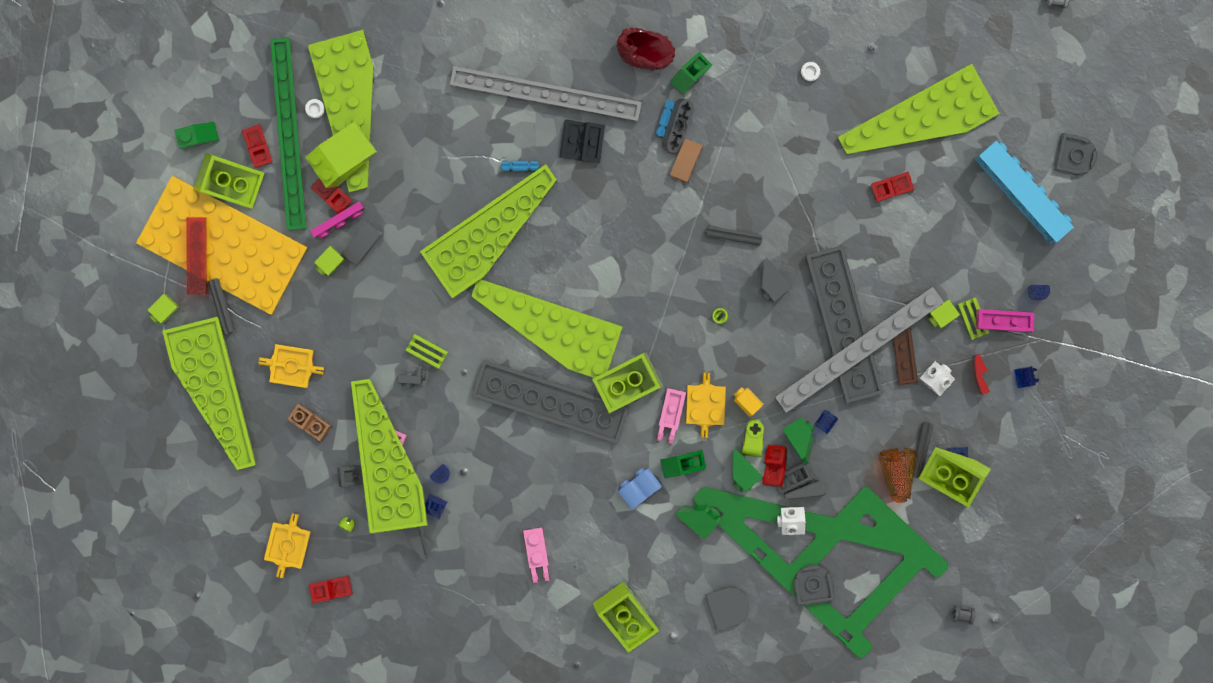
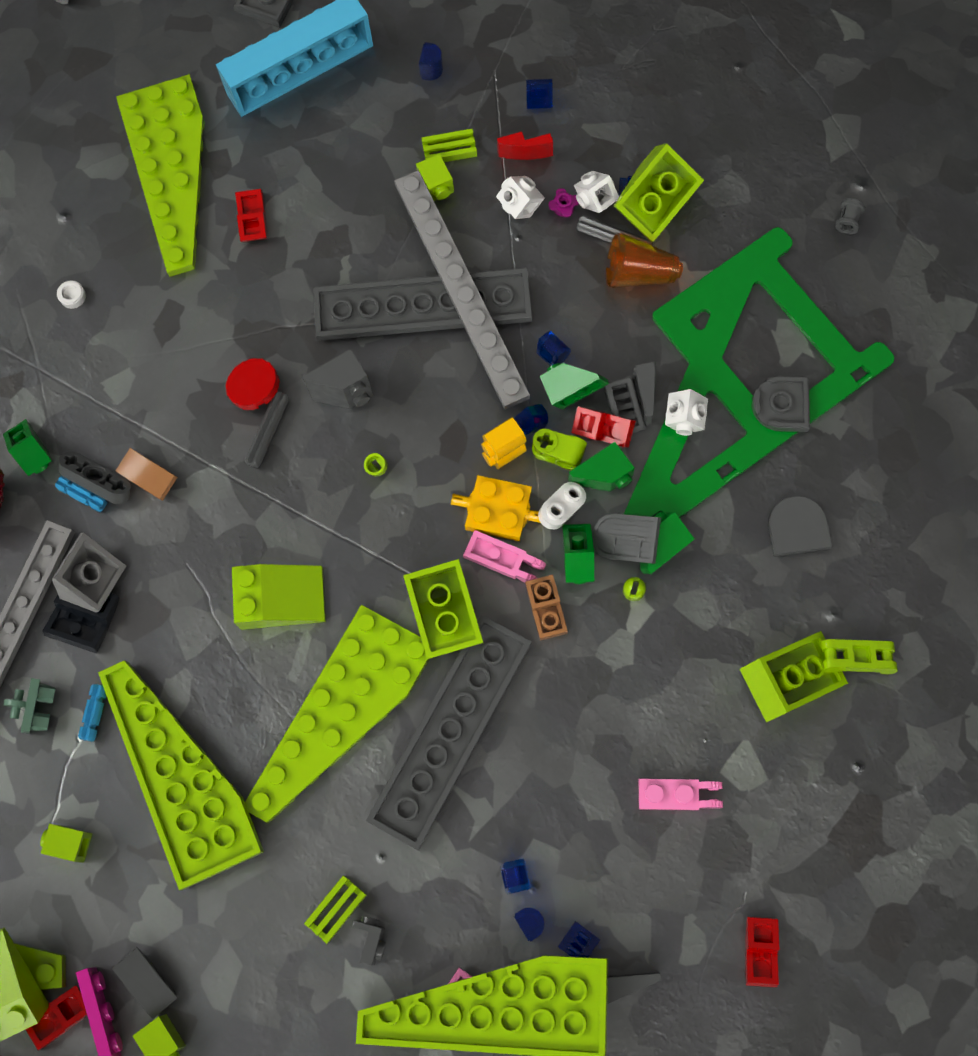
camera: 75 degrees left, 15 degrees down
medium blue brick [618,467,662,510] -> none
reddish brown tile [892,326,918,385] -> none
dark pink plate [976,309,1034,332] -> none
none -> sand green hips [3,678,55,734]
none -> lime brick [40,824,93,863]
none -> light grey slope [52,532,126,612]
none -> red tile [226,358,280,410]
none -> lime slope [232,564,326,630]
none -> clear blue brick [500,859,531,895]
none -> clear blue brick [514,404,548,435]
none -> medium nougat slope [525,575,568,641]
none -> white plate [538,482,586,530]
none -> magenta plate [548,188,579,218]
none -> white brick [574,171,619,213]
none -> dark grey window [592,513,661,564]
none -> lime hinge [623,577,646,601]
none -> red slope [745,917,780,988]
none -> lime plate [820,639,898,675]

